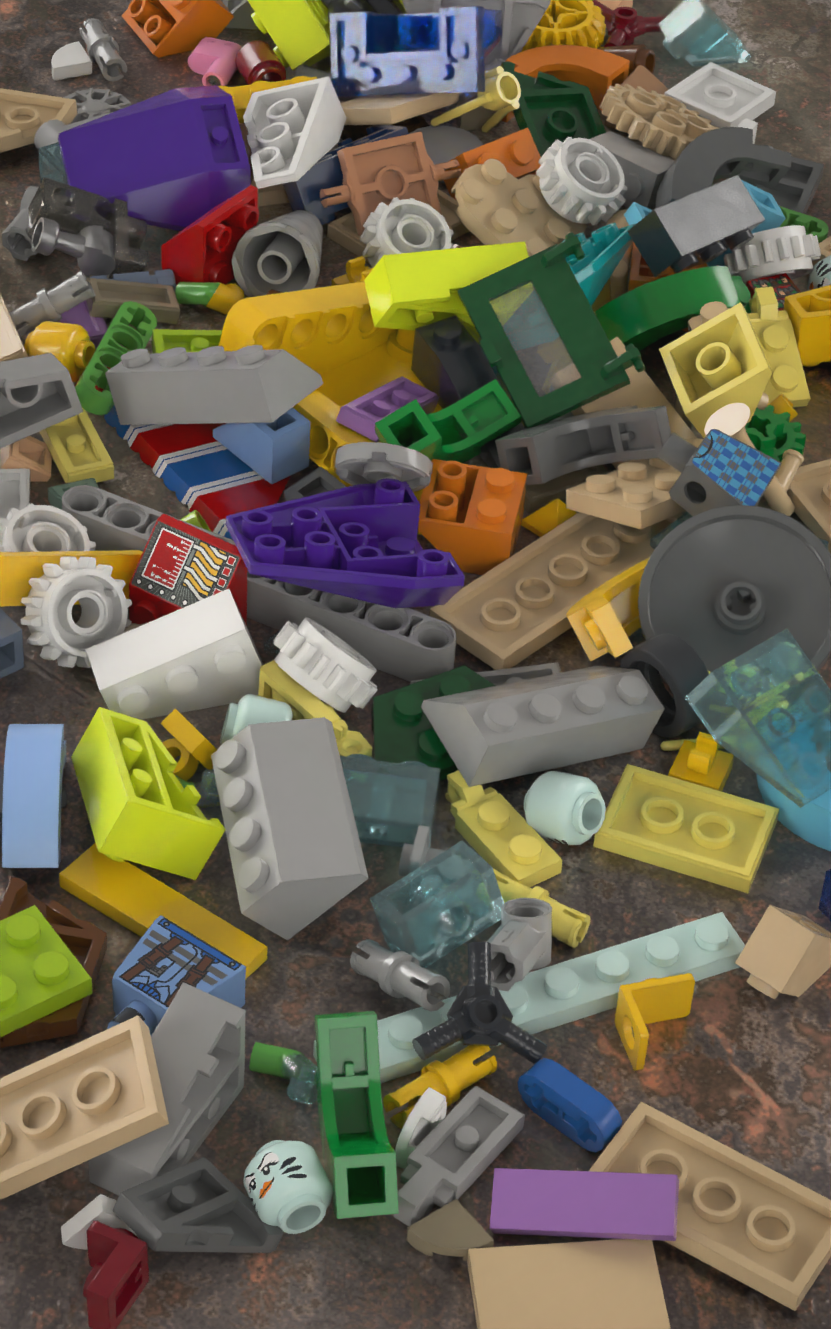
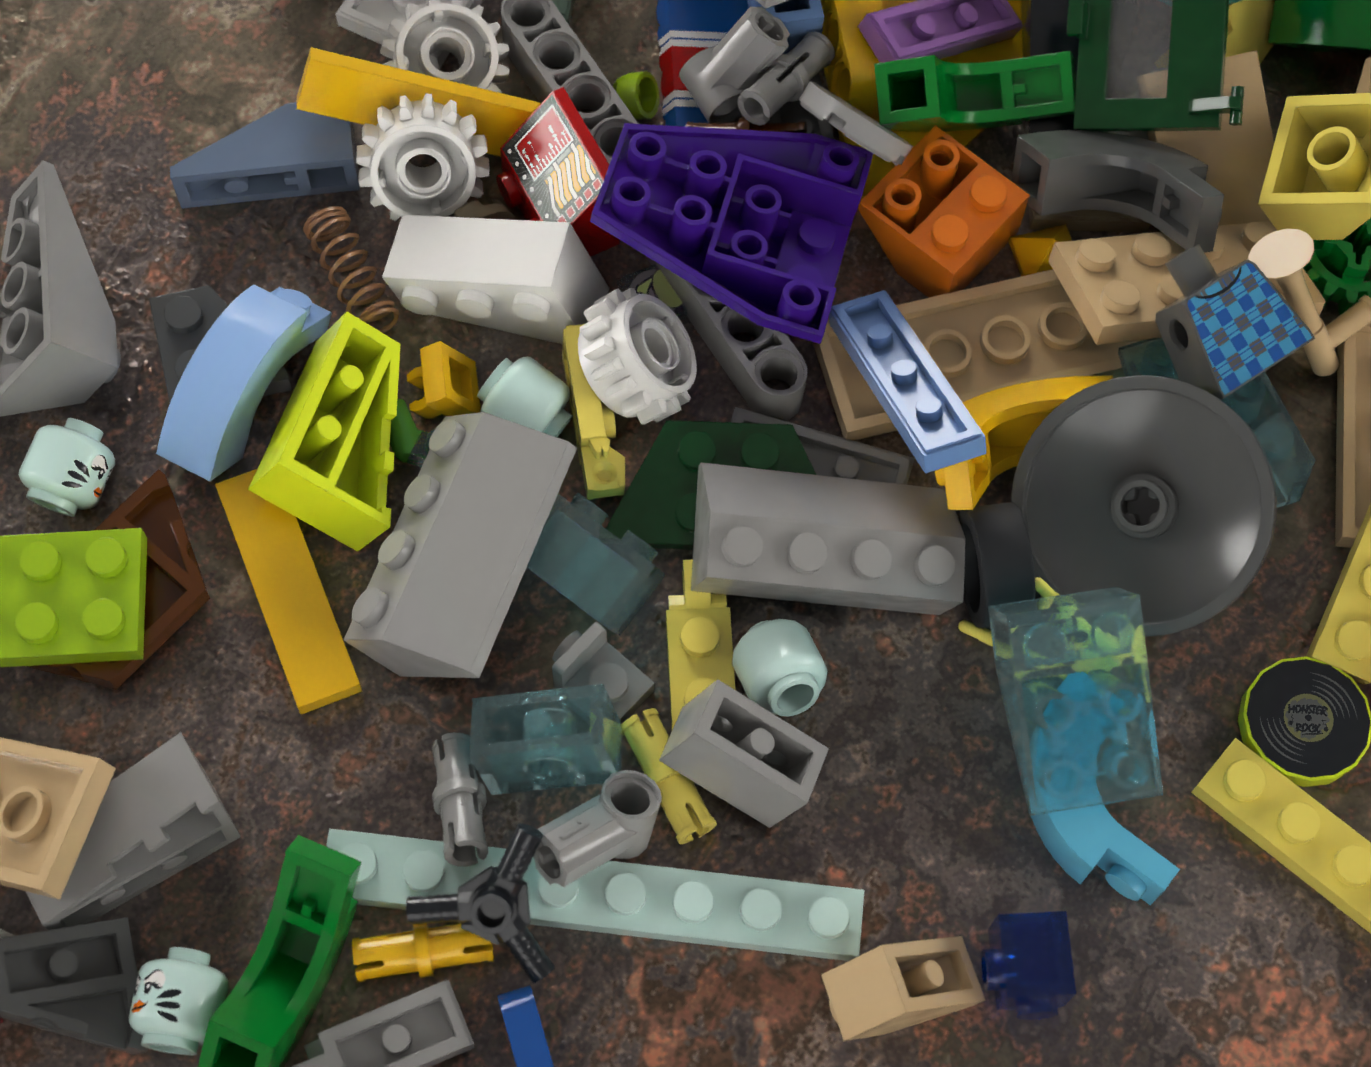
camera: 30 degrees right, 25 degrees up
torso [108,915,246,1036] -> none
arm [249,1042,318,1104] -> none
white tile [395,1087,447,1170] -> none
light yellow tile [593,764,779,893] -> none
yellow bracket [614,973,695,1071] -> none
yellow tile [668,732,734,792] -> none
none -> medium nougat piece [303,206,400,333]
none -> light grey brick [659,679,829,828]
none -> light grey piece [679,7,790,123]
none -> light grey pin [737,31,835,125]
none -> medium blue tile [829,290,987,474]

